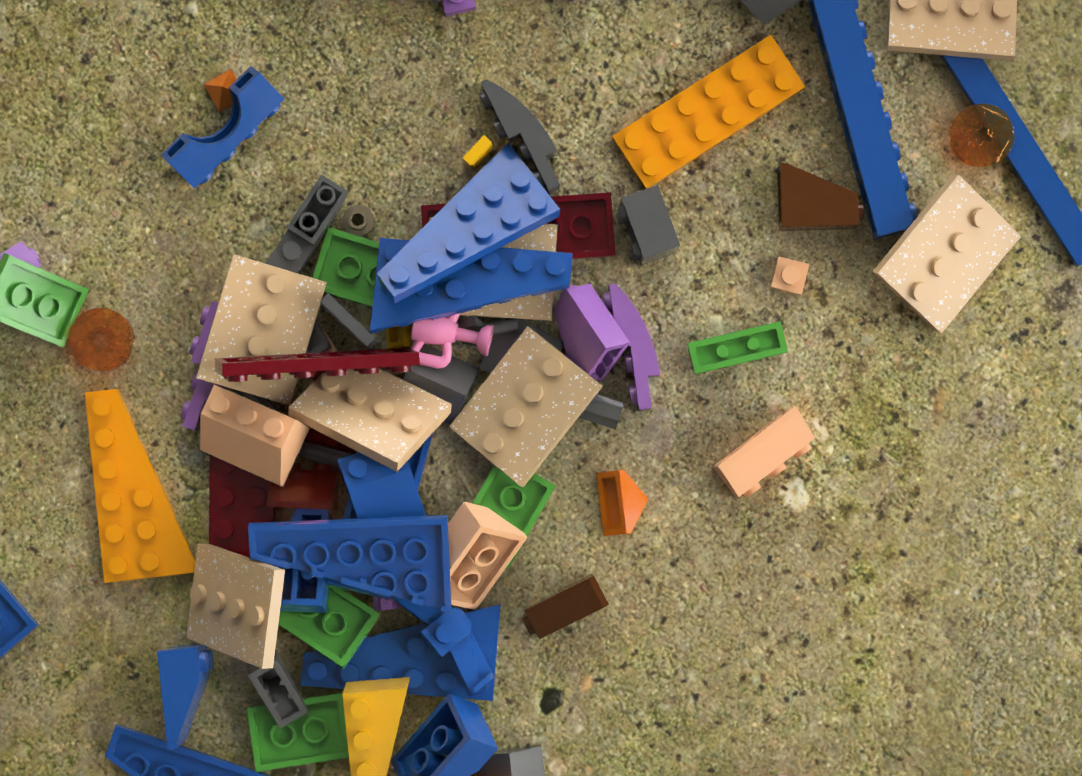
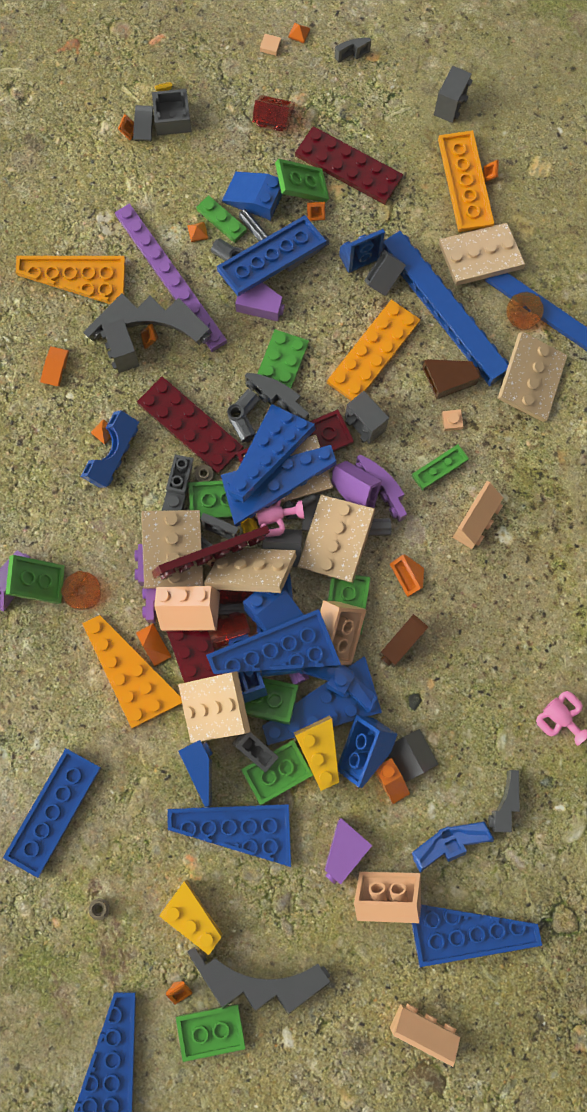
camera: 20 degrees left, 10 degrees down
yellow tile [462,135,493,171] -> none
none -> orange slope [136,623,172,666]
none -> dark red plate [137,376,244,475]
none -> dark grey piece [227,389,260,443]
none -> bright green plate [257,329,309,389]

